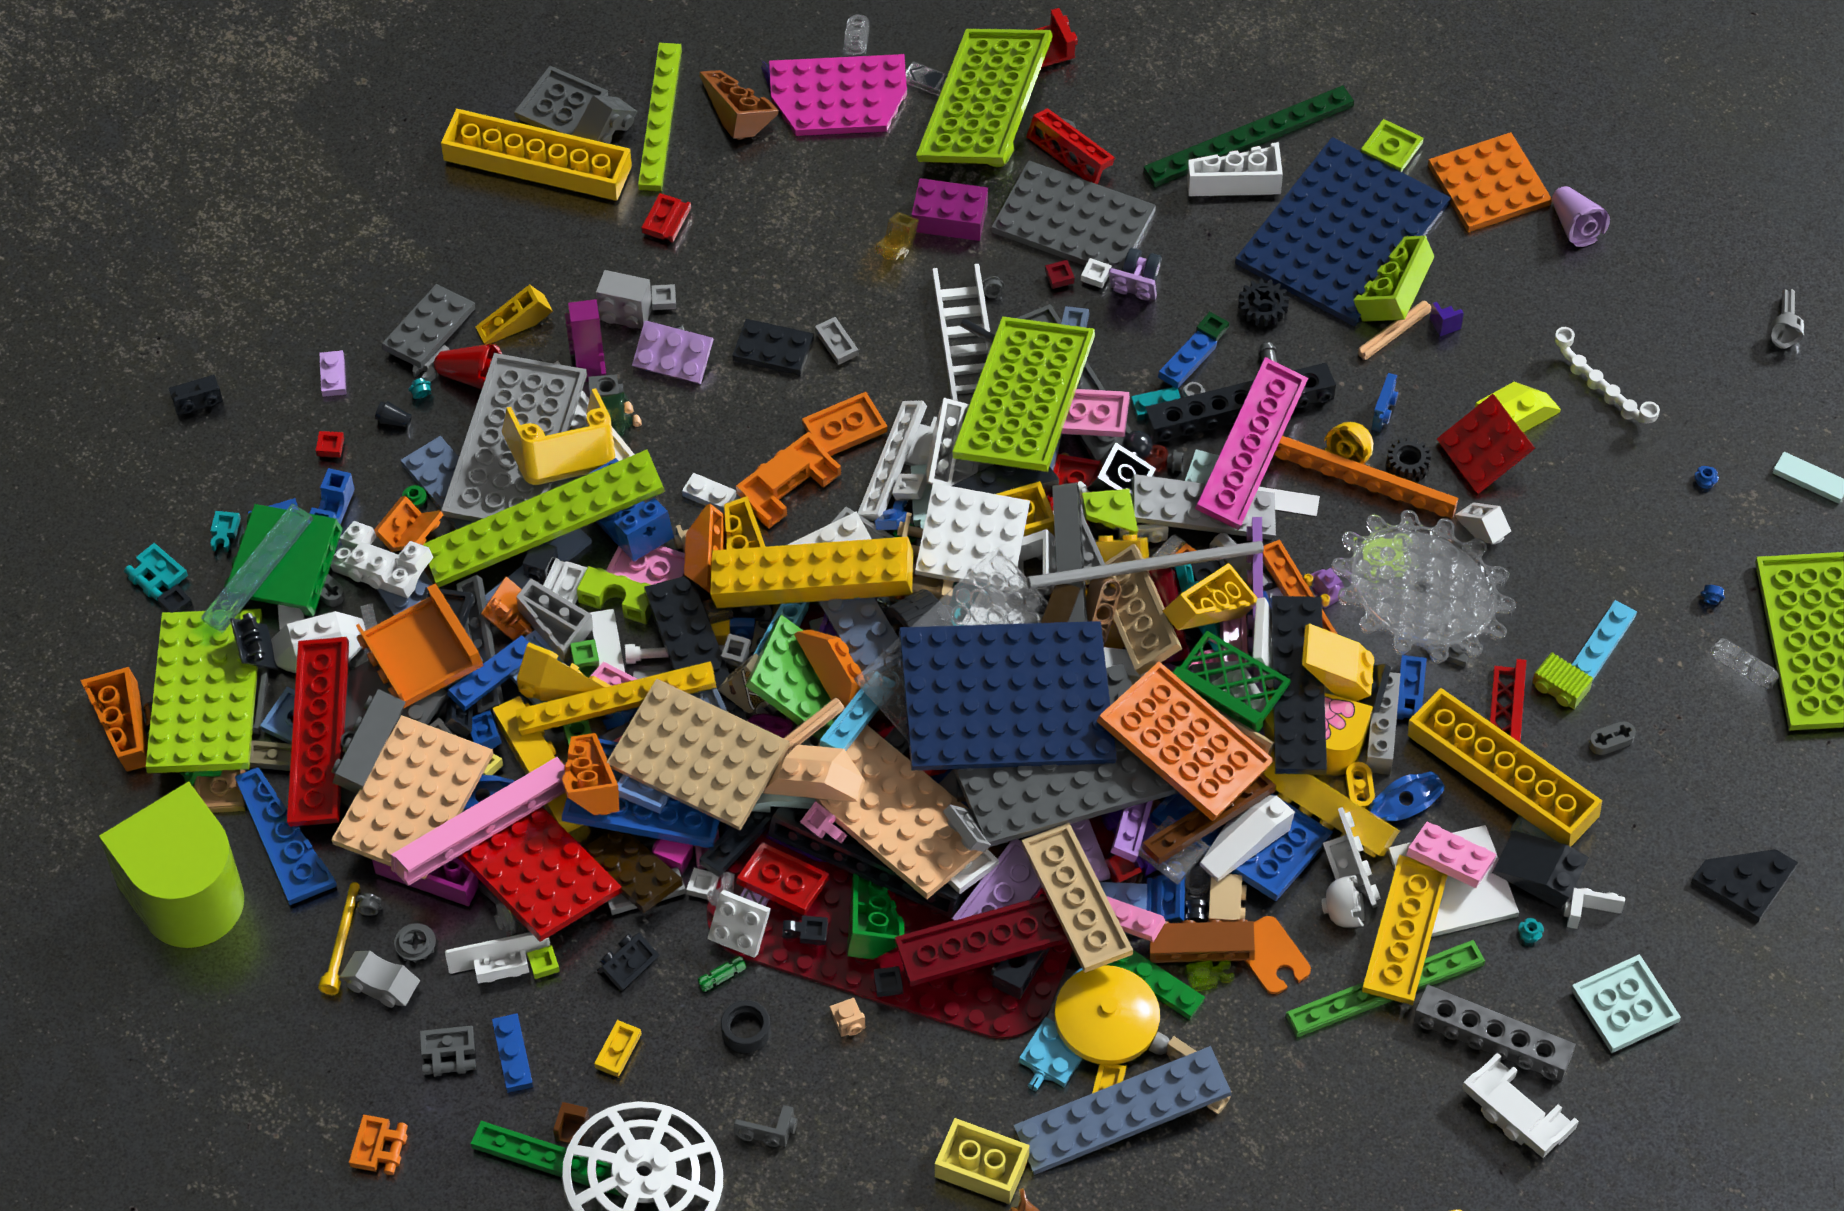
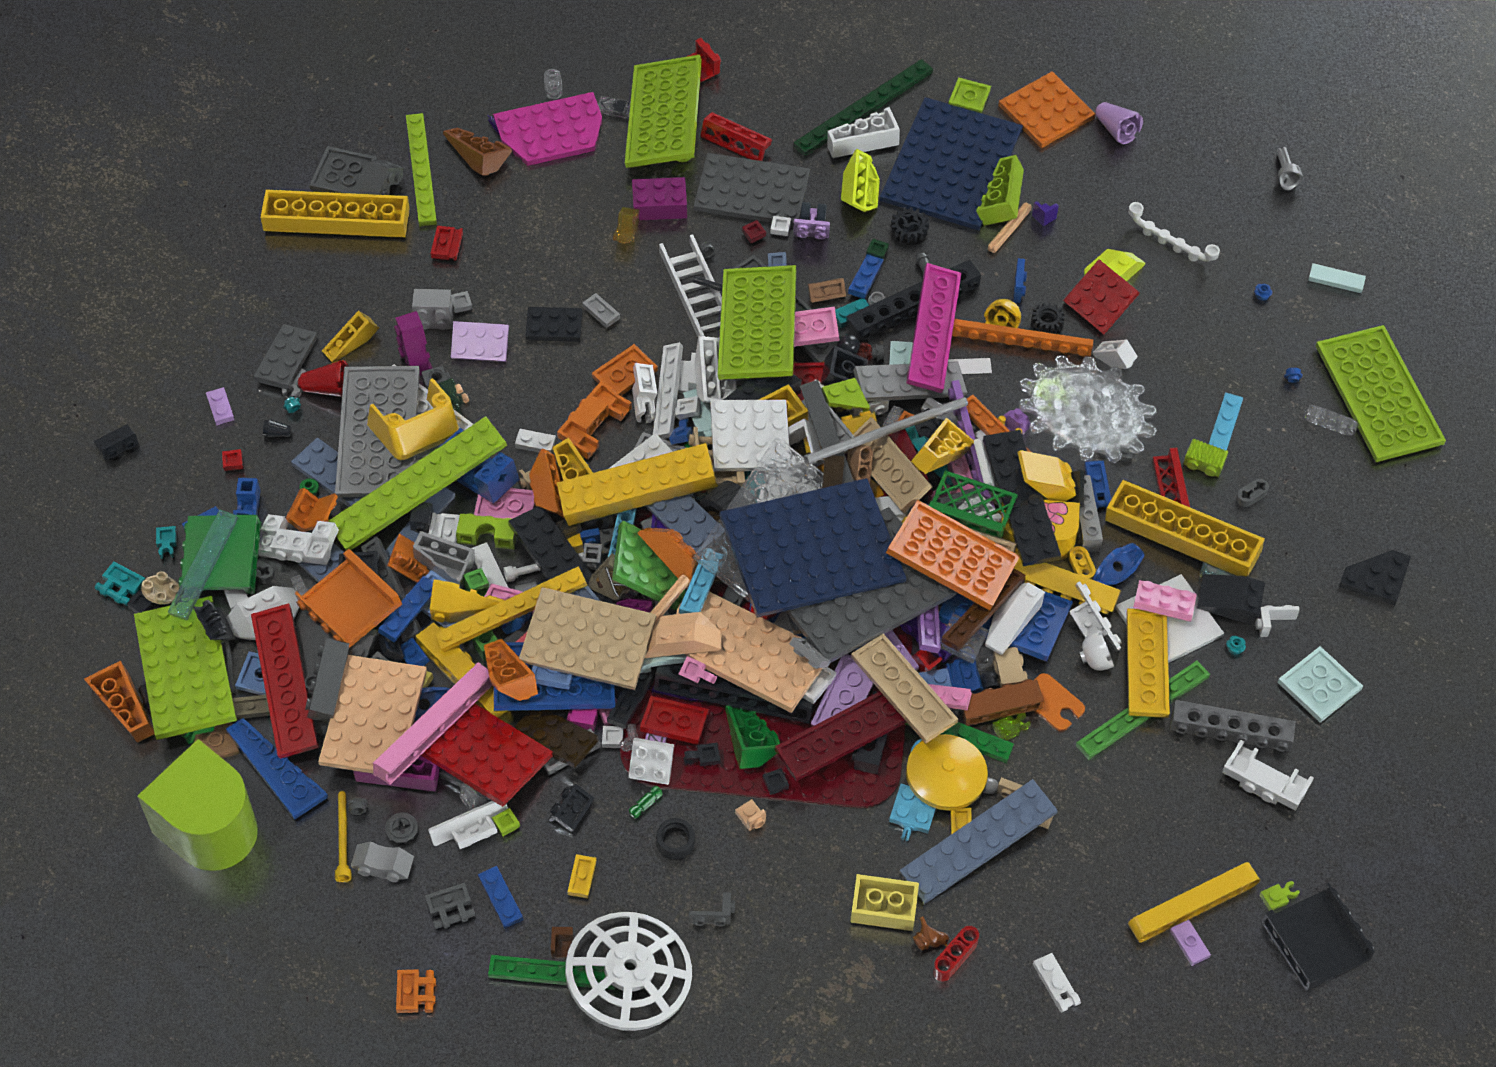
camera: 15 degrees left, 0 degrees up
none -> tan dish [141,571,181,604]
none -> white plate [632,363,657,423]
none -> medium nougat plate [807,278,846,303]
none -> neon yellow wedge [841,149,880,212]

